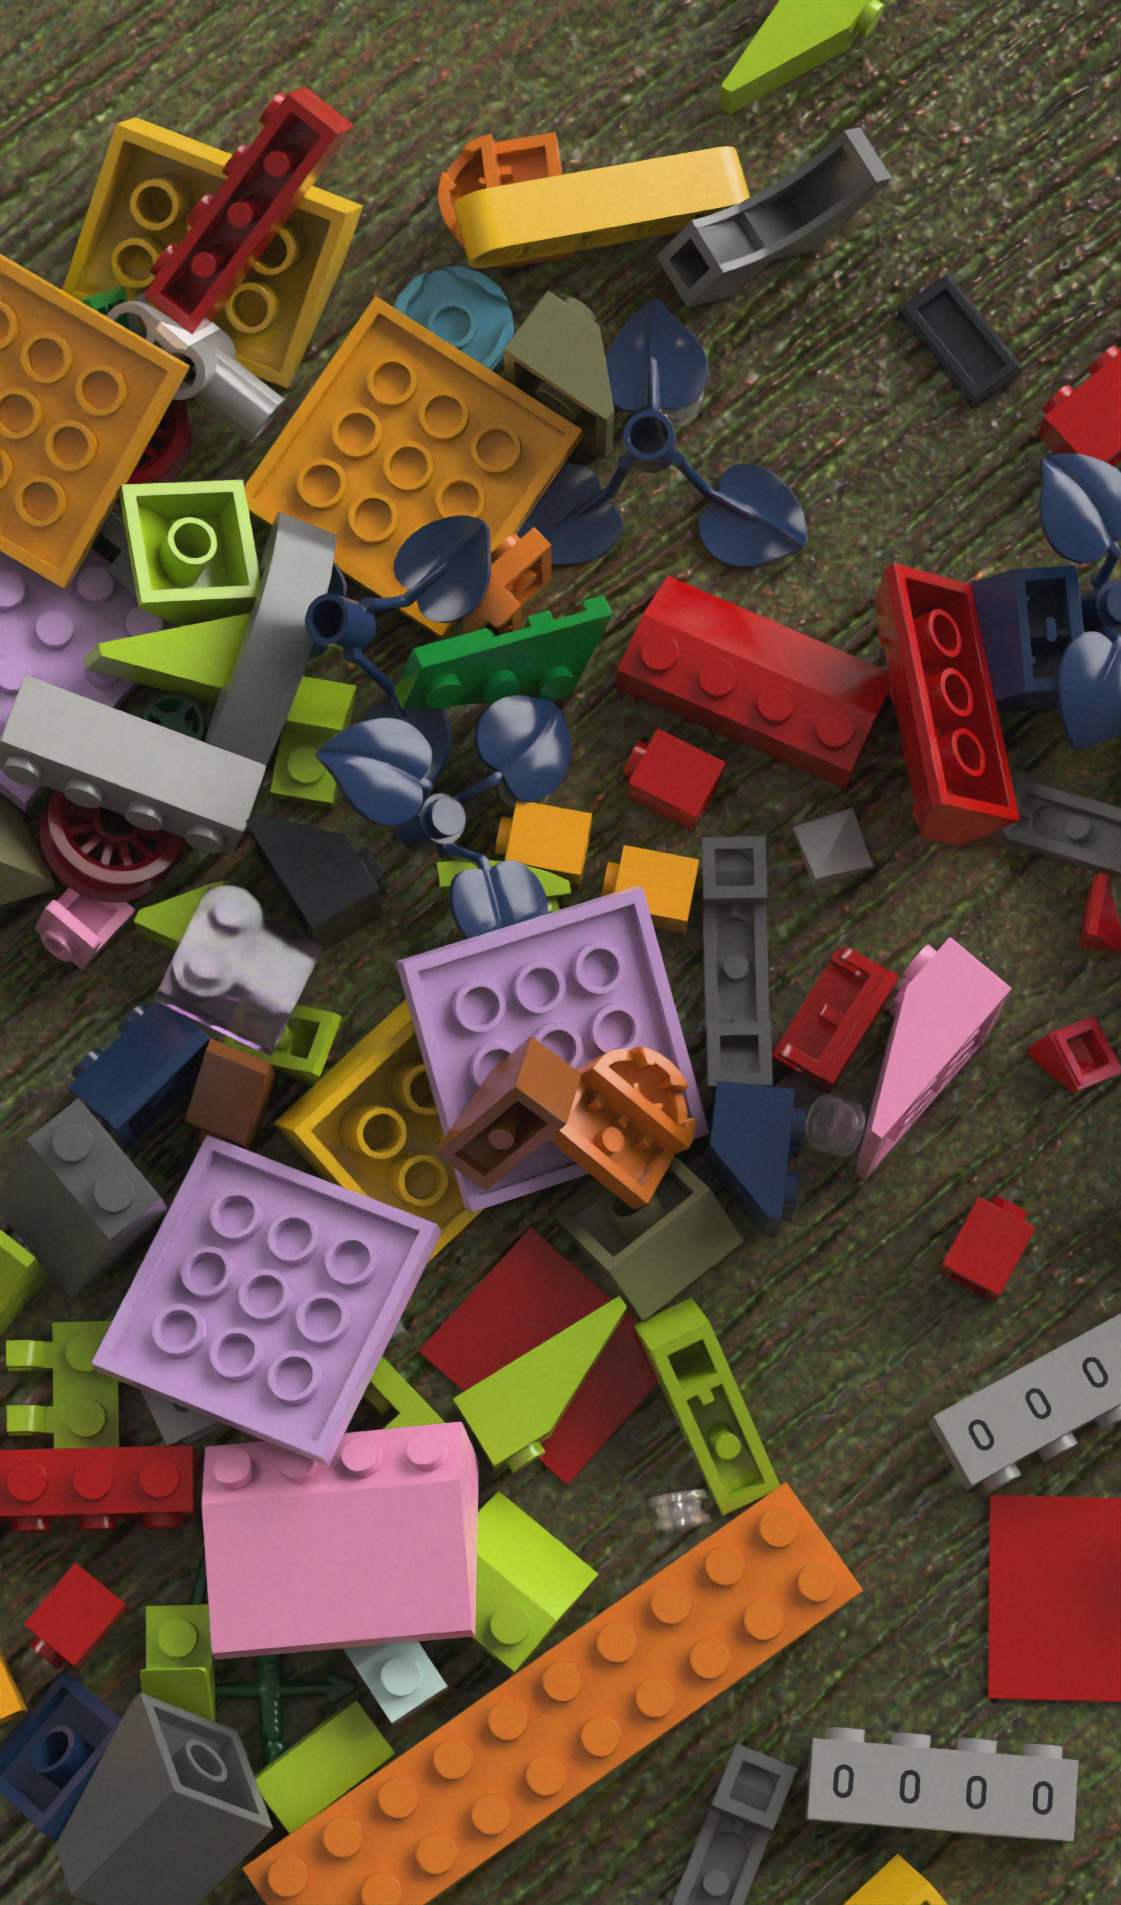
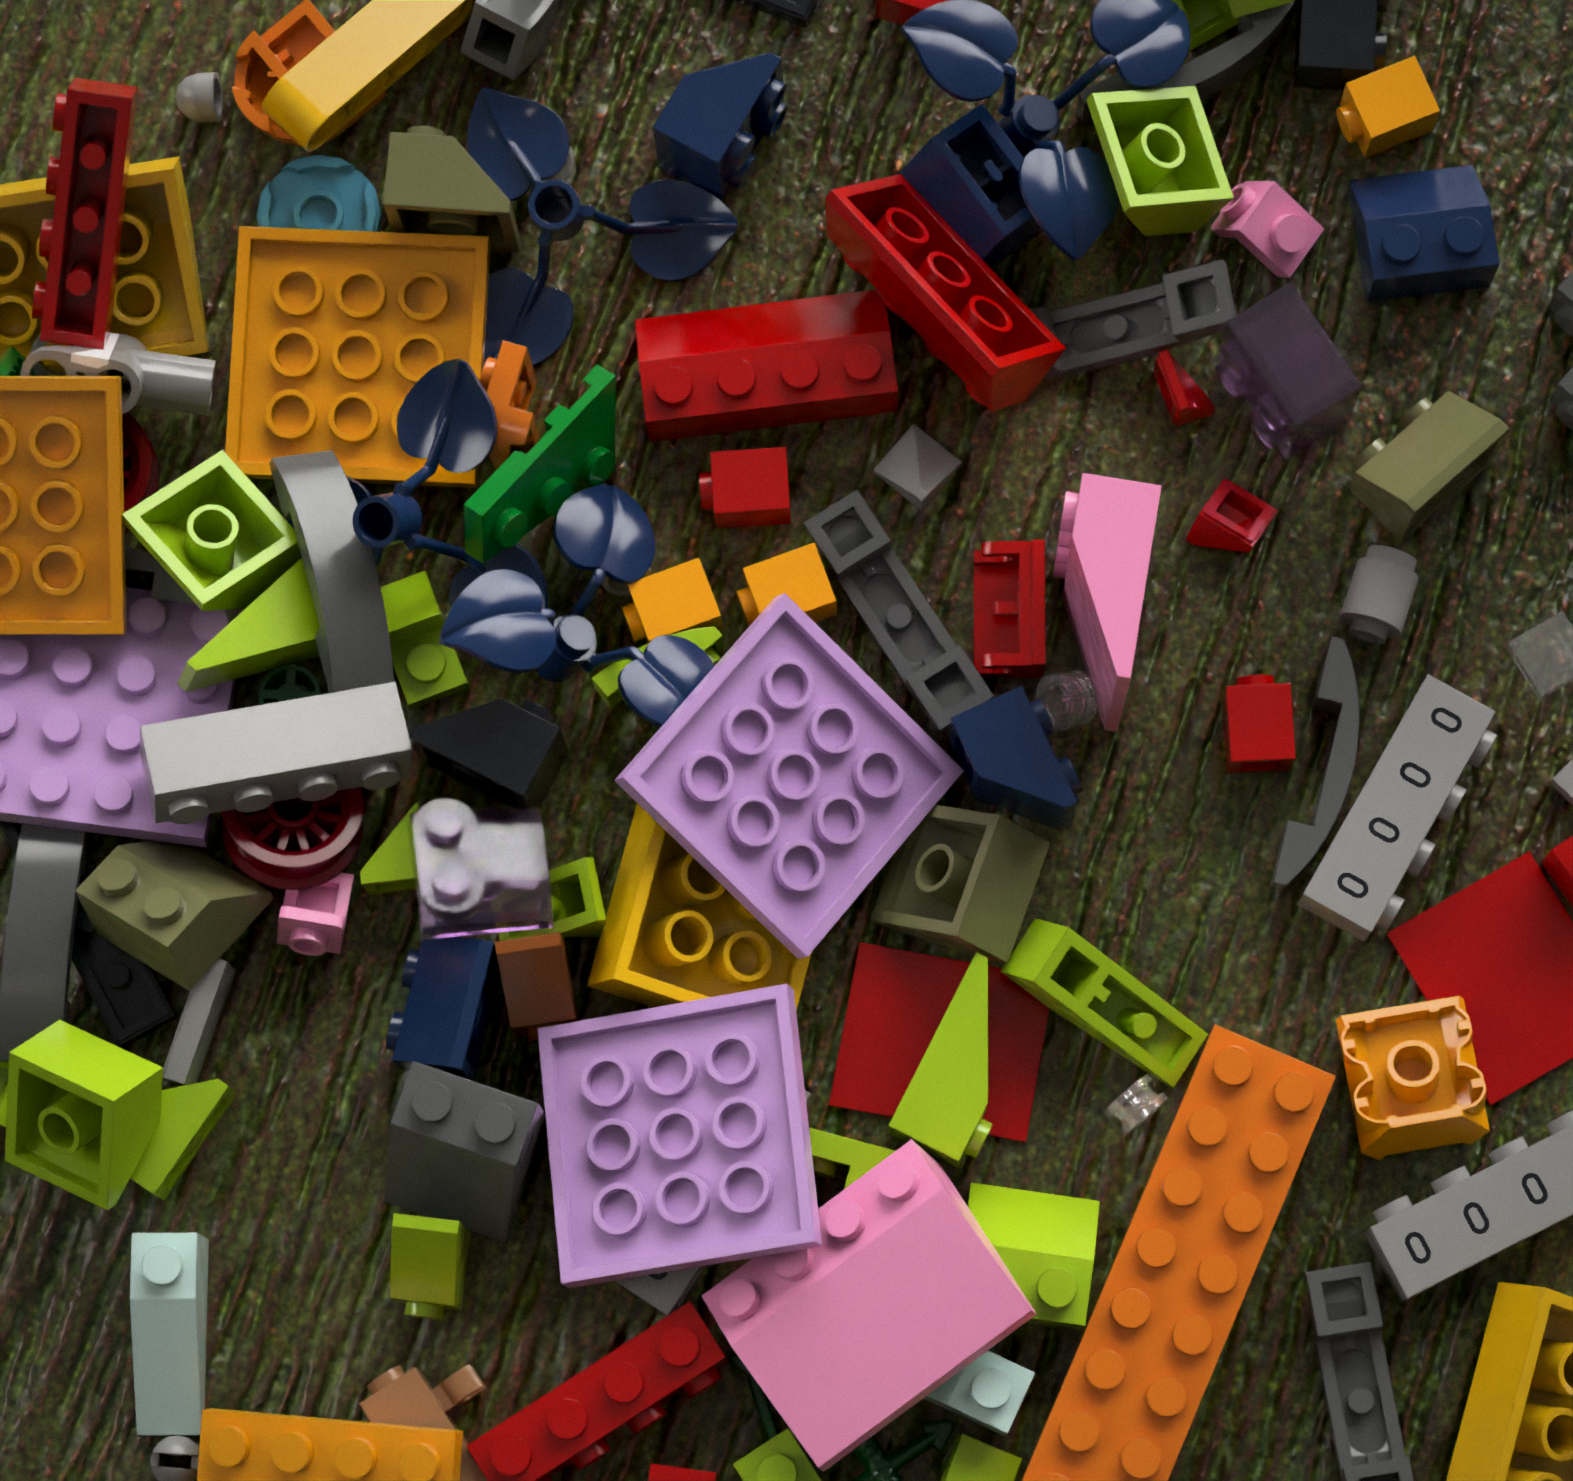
camera: 25 degrees left, 0 degrees up
lime plate [6,1321,120,1449] -> none
dark orange slope [436,1036,581,1191] -> none
orange slope [548,1047,696,1210] -> none
none -> light grey hinge [175,72,223,123]
none -> dark blue slope [652,52,788,202]
none -> dark grey slope [1268,636,1359,896]
none -> light orange slope [1336,996,1490,1160]

